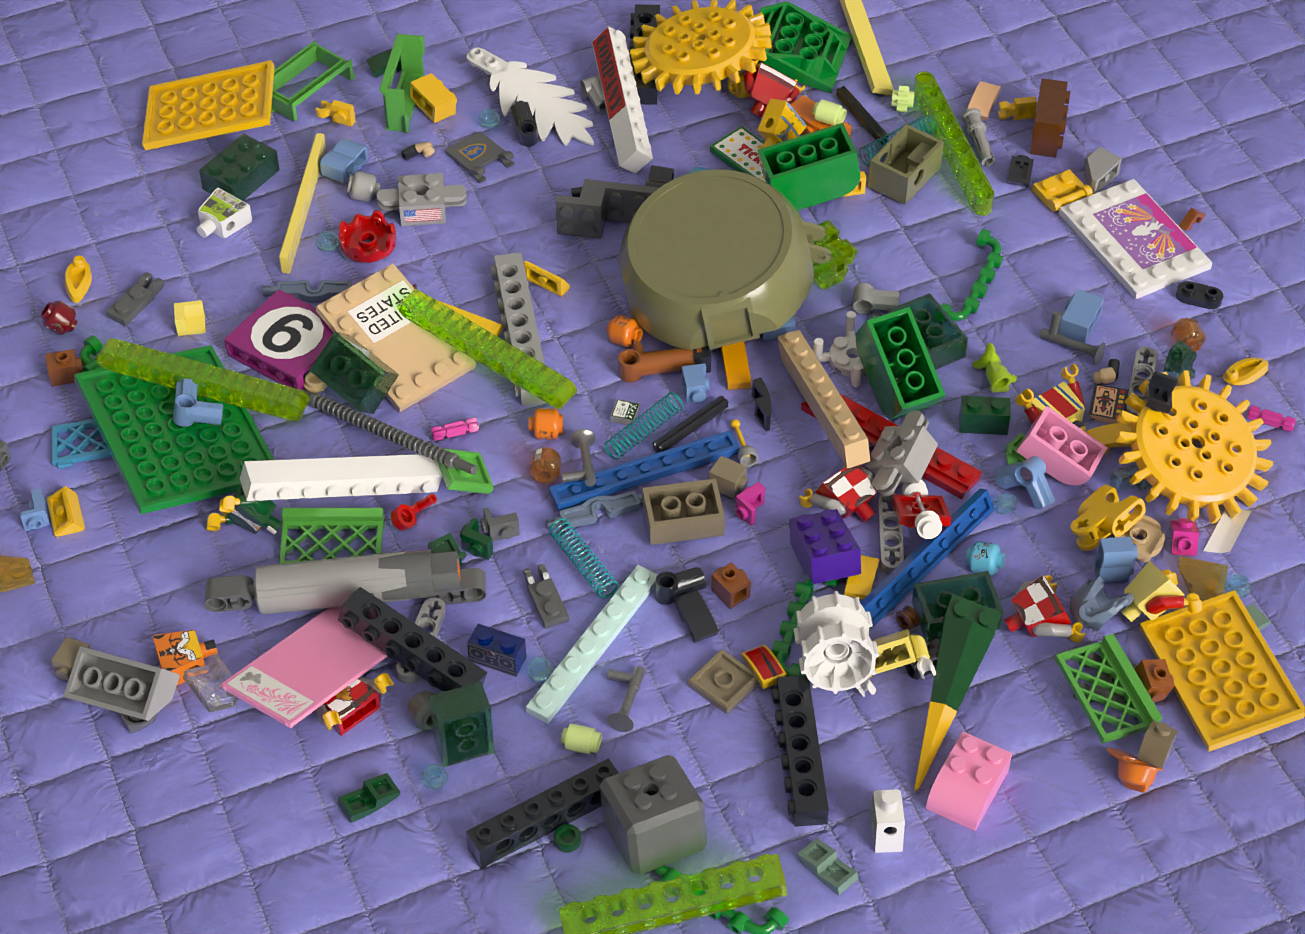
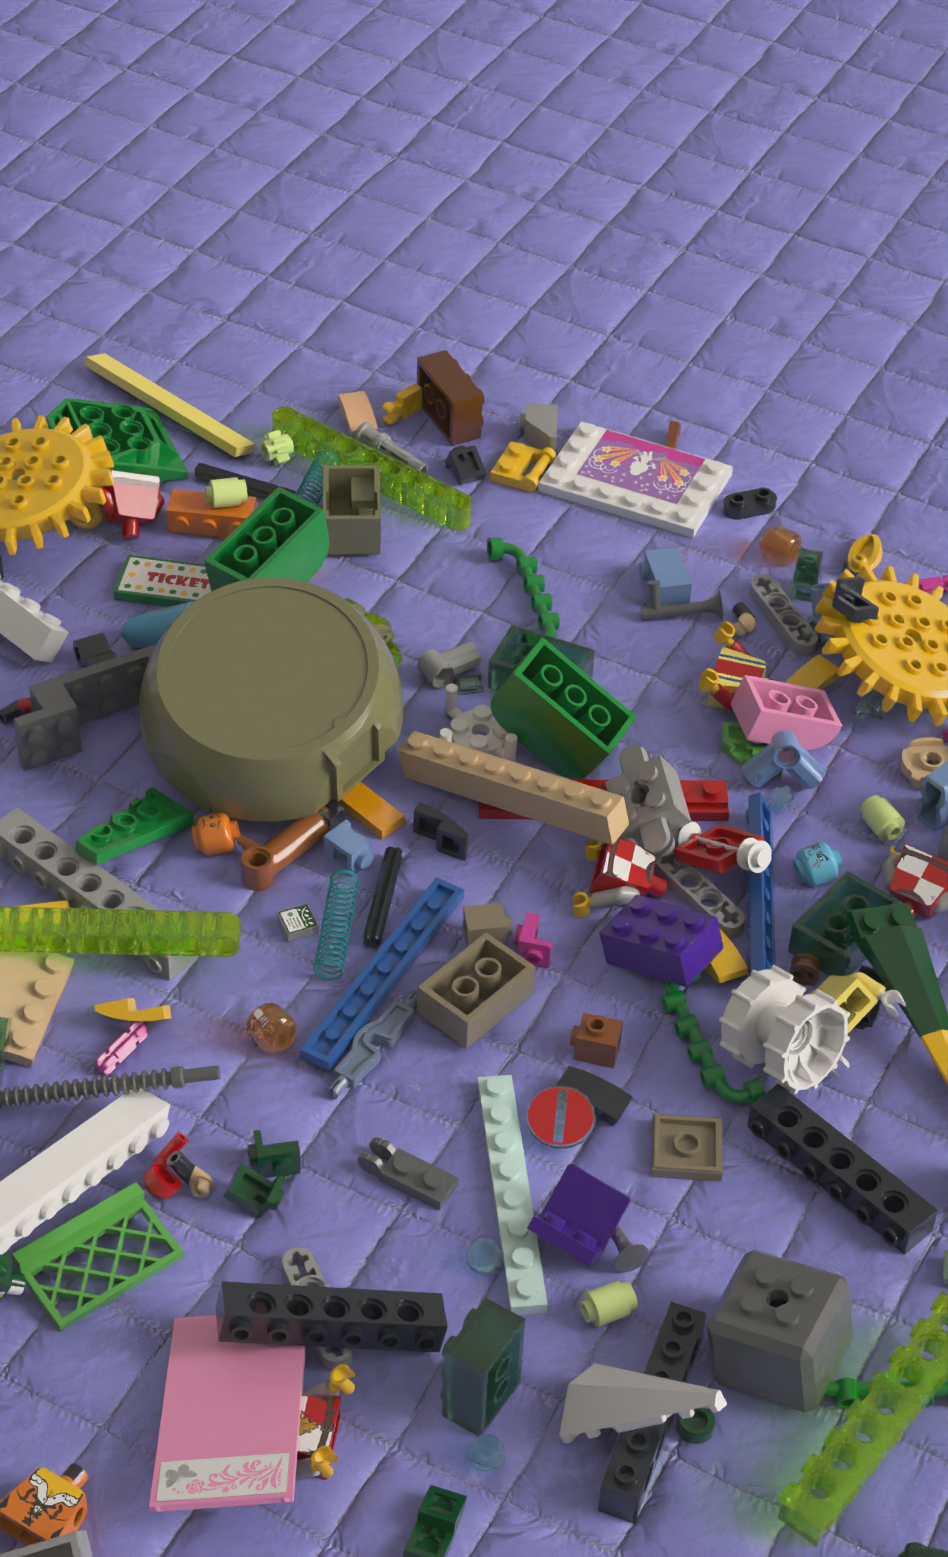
camera: 40 degrees left, 5 degrees down
clear bracket [183,654,238,713] -> none
piece [204,549,487,615] -> none
dark grey head [407,691,446,730] -> none
bright green tile [438,448,494,494] -> none
clear blue brick [467,623,527,677] -> none
dark grey bracket [480,508,520,542] -> none
yellow slope [524,260,570,297] -> none
orange head [529,408,563,440] -> none
teal piece [549,518,618,599] -> none
flat silver piece [561,429,596,486] -> none
black piece [654,567,706,605] -> none
light grey hinge [731,419,759,467] -> none
slope [741,644,787,689] -> none
yellow torso [758,99,807,149] -> none
dark green brick [959,396,1011,435] -> none
lime animal [972,343,1017,393] -> none
yellow piece [1070,485,1146,551] -> none
piece [1089,383,1128,424] -> none
none -> green wing [75,787,194,865]
none -> yellow slope [94,998,172,1021]
none -> arm [167,1150,213,1198]
none -> red piece [526,1086,595,1149]
none -> dark purple bracket [527,1163,631,1266]
none -> white wedge [559,1363,727,1444]
none -> yellowish green brick [860,795,905,841]

